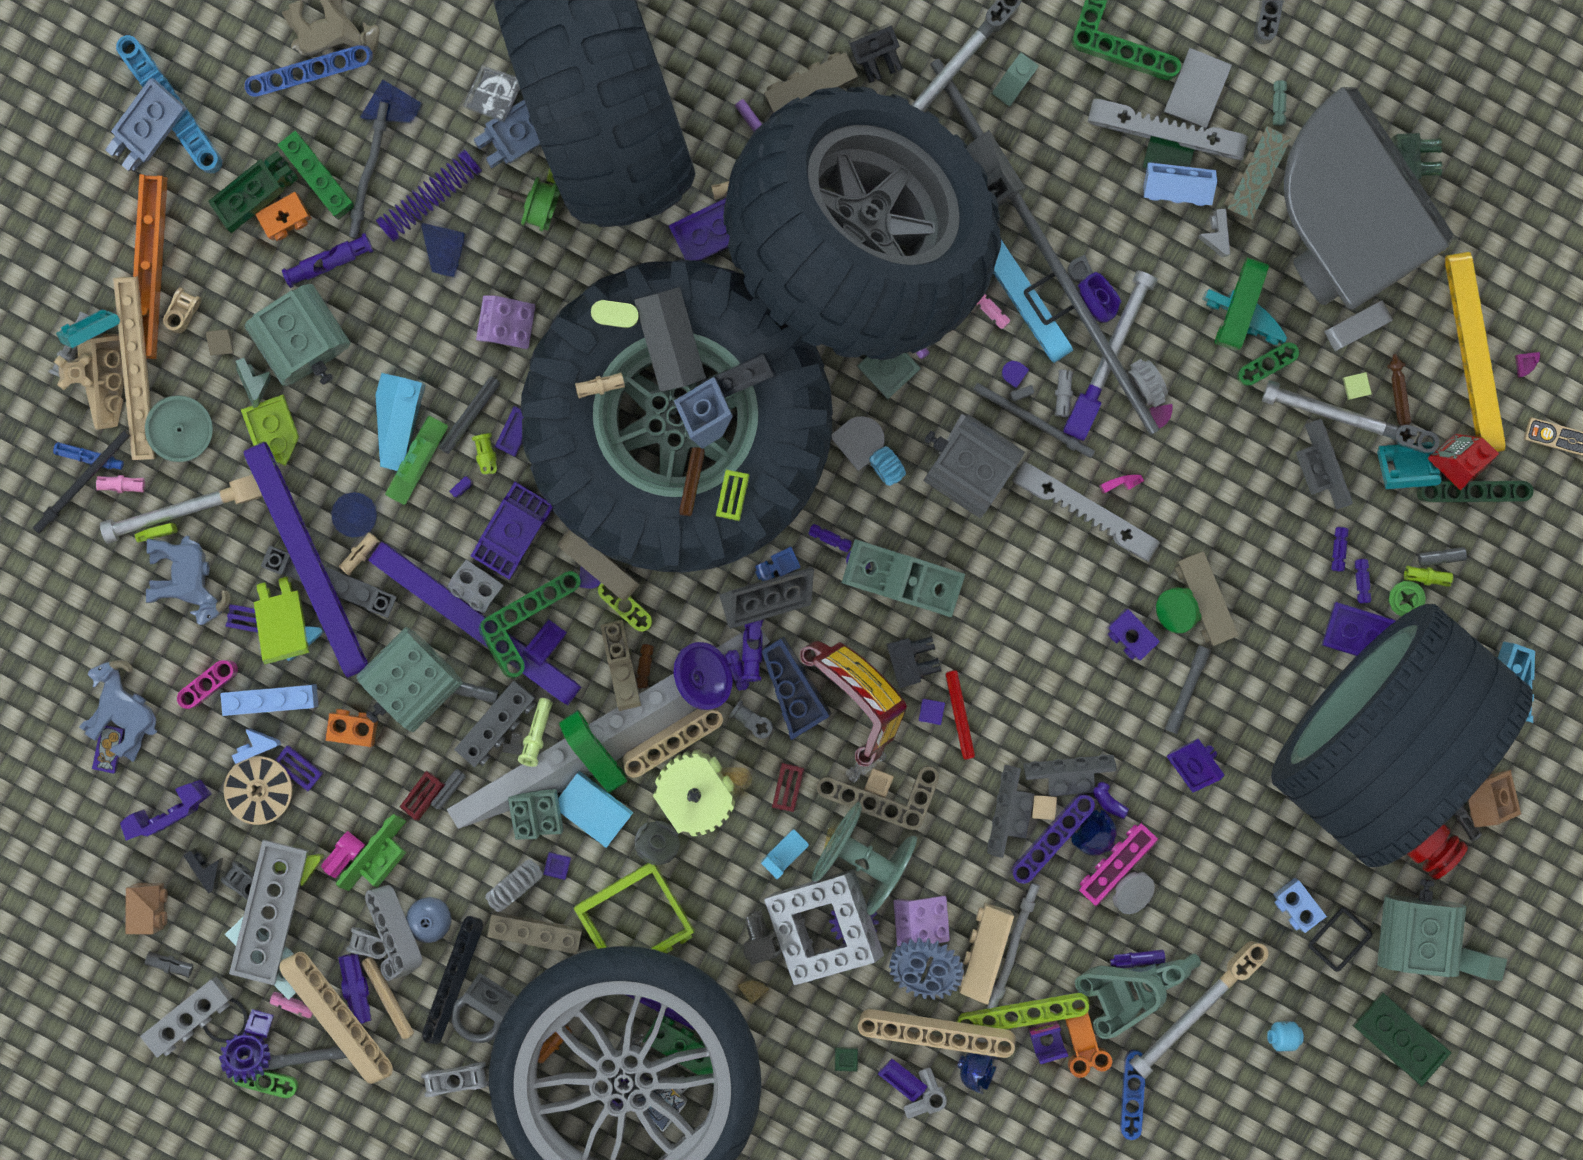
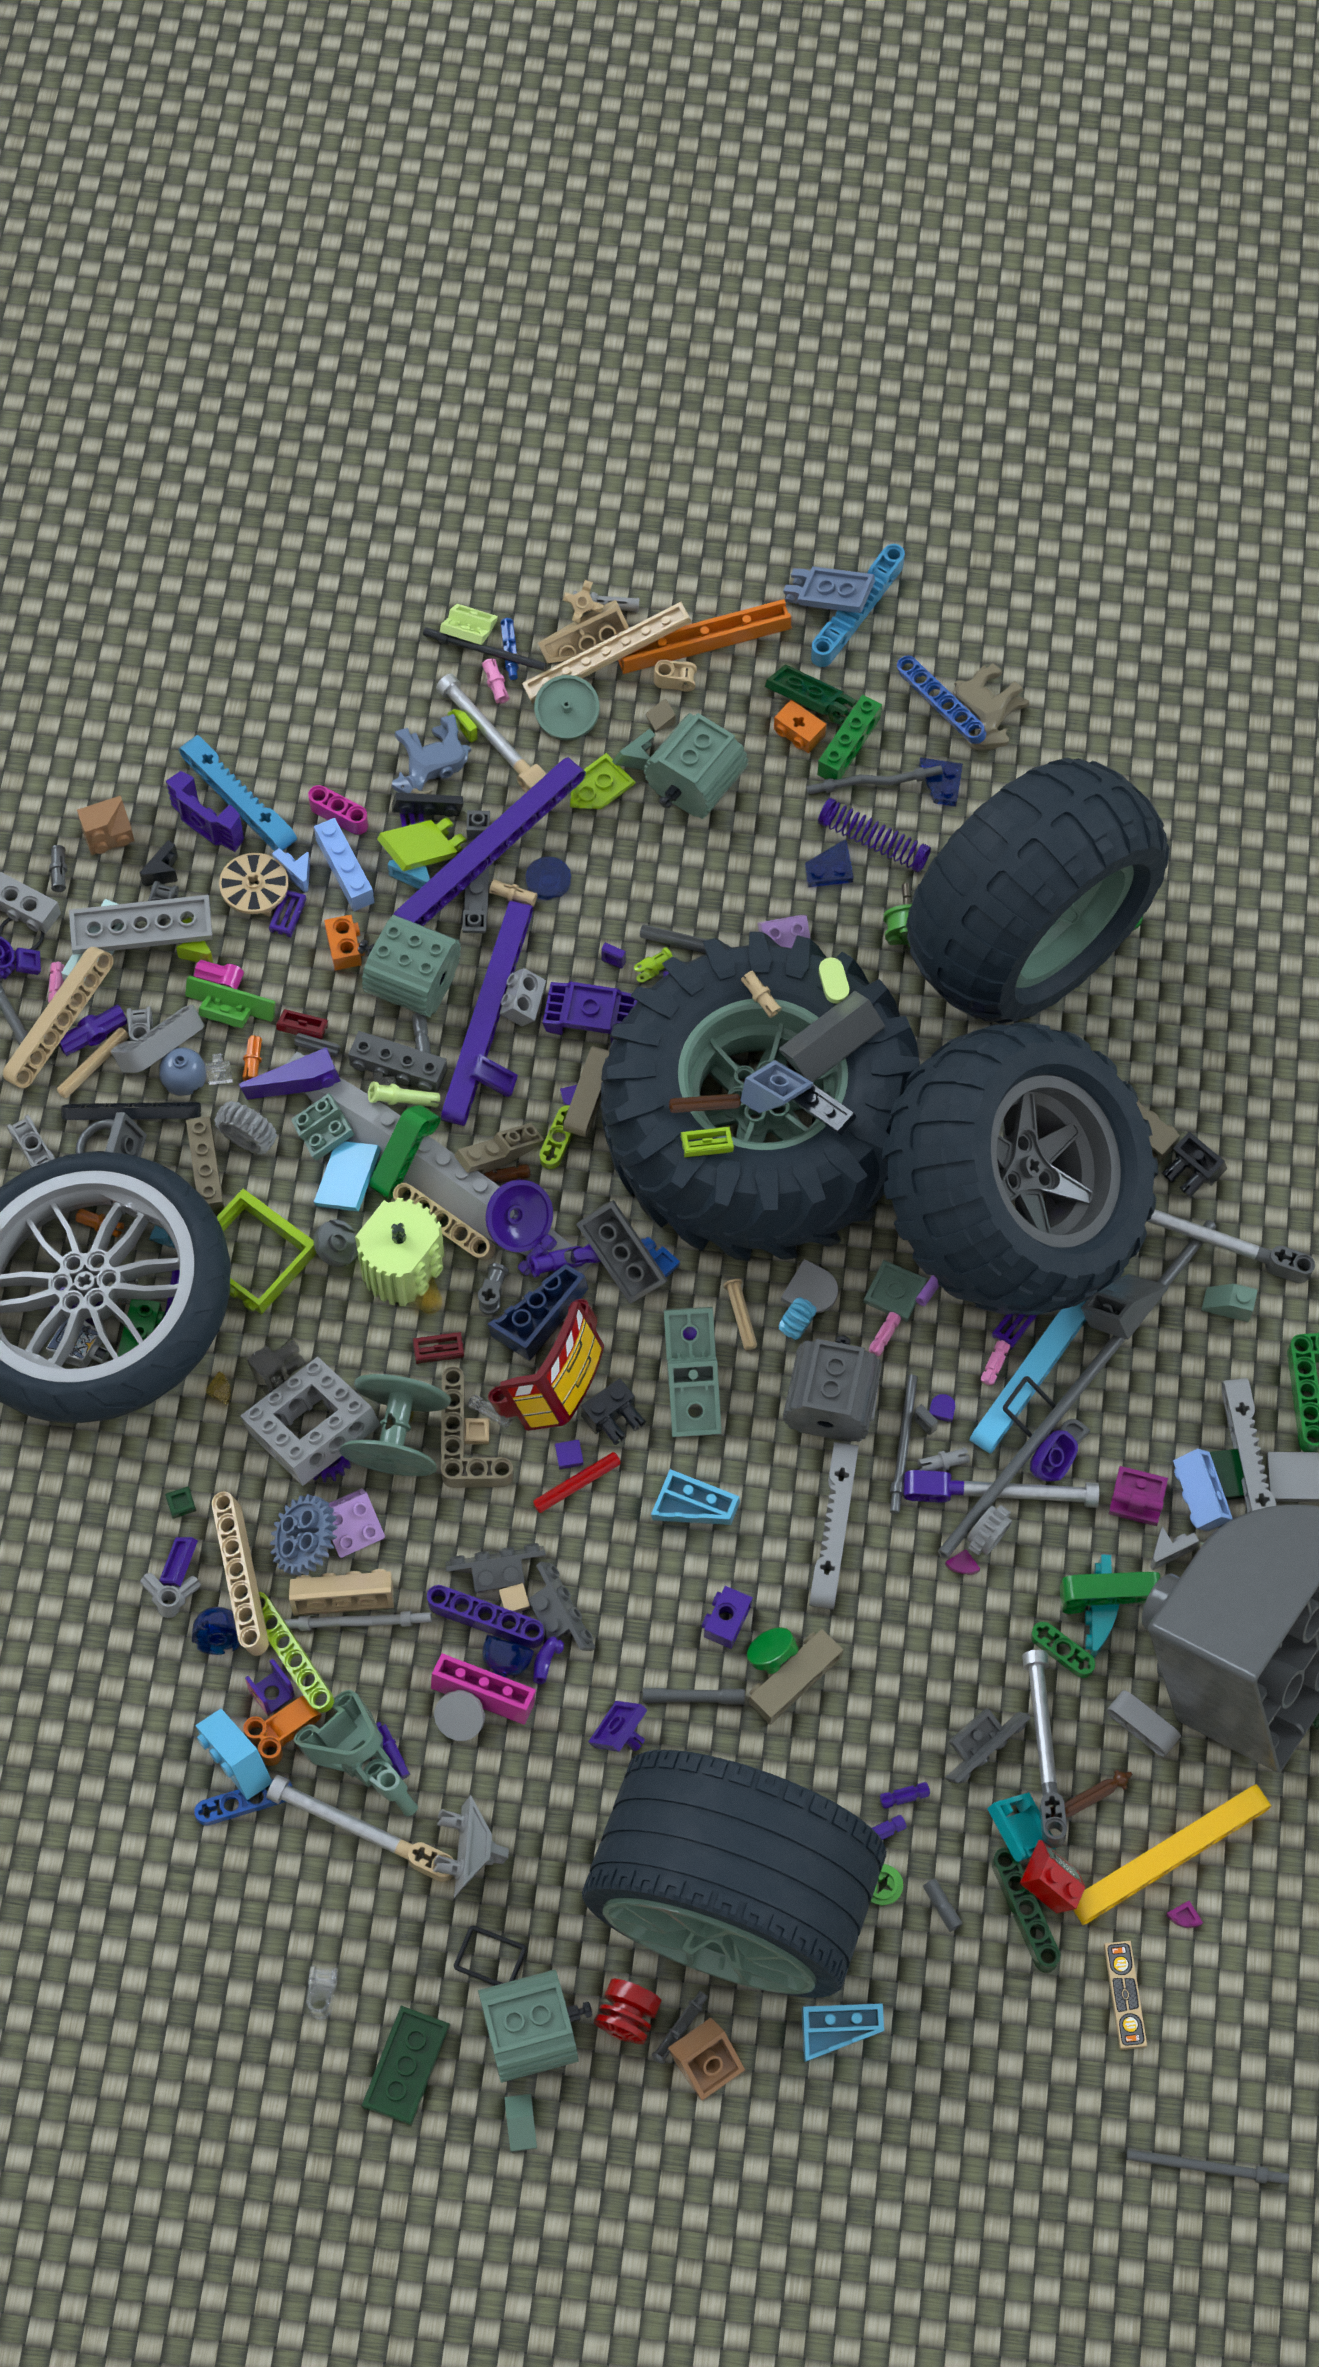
camera: 65 degrees right, 25 degrees down
teal container [56,309,120,348] -> none
sand blue animal [79,660,157,762] -> none
tile [92,725,125,774] -> none
dark purple piece [282,233,374,288] -> none
medium azure wedge [376,373,426,471] -> none
bright green bracket [385,416,448,505] -> none
green beam [479,571,581,678] -> none
dark purple tile [543,852,571,880] -> none
medium azure bracket [761,829,809,879] -> none
dark purple axle [808,524,852,552] -> none
dark pink slope [1099,475,1144,493] -> none
medium azure head [1267,1021,1304,1051] -> none
light blue brick [1273,878,1327,933] -> none
yellowish green tile [1343,372,1372,400] -> none
lime pin [1404,565,1453,587] -> none
none -> dark azure gear [179,735,297,851]
none -> medium azure wedge [195,1709,272,1800]
none -> clear tile [206,1054,233,1085]
none -> slope [239,1047,341,1100]
none -> orange axle [242,1035,262,1081]
none -> clear piece [307,1965,338,2020]
none -> black plate [392,792,464,817]
none -> light grey connector [433,1795,509,1898]
none -> yellowish green slope [440,604,498,645]
none -> medium azure wedge [651,1469,740,1525]
none -> tan axle [723,1279,757,1350]
none -> bright pink axle [869,1312,901,1356]
none -> magenta plate [1108,1466,1168,1526]

